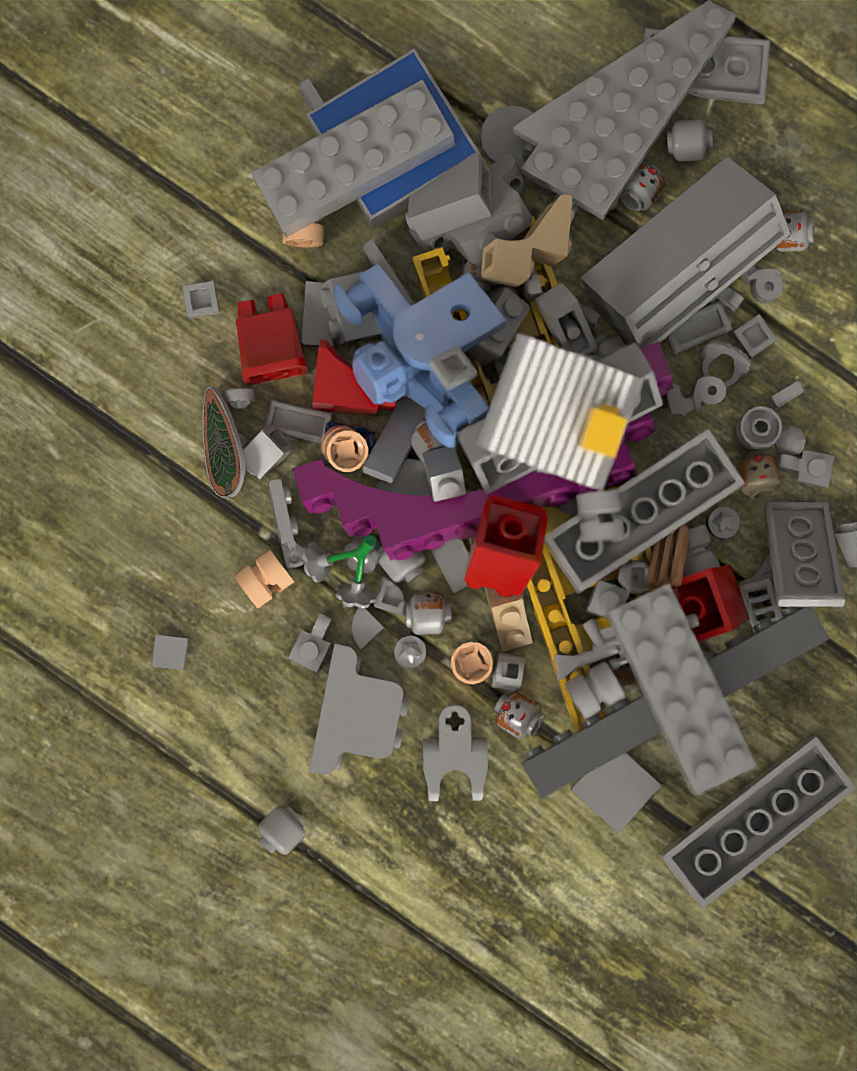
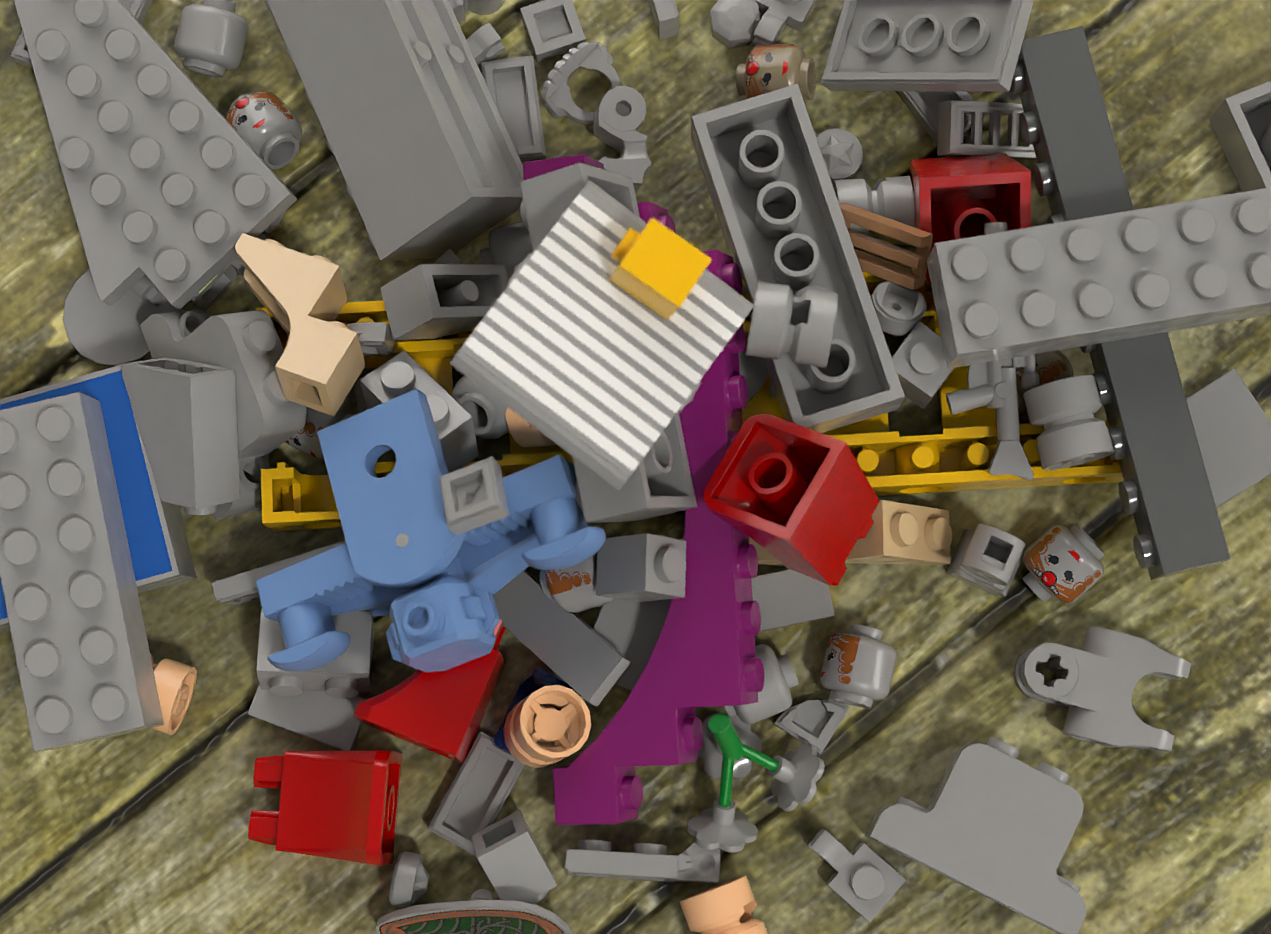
camera: 65 degrees left, 5 degrees down
light grey plate [182,281,220,319] -> none
light grey tile [352,608,384,650] -> none
light grey tile [394,636,426,668] -> none
light nougat wheel [450,642,493,684] -> none
light grey wheel [734,406,782,452] -> none

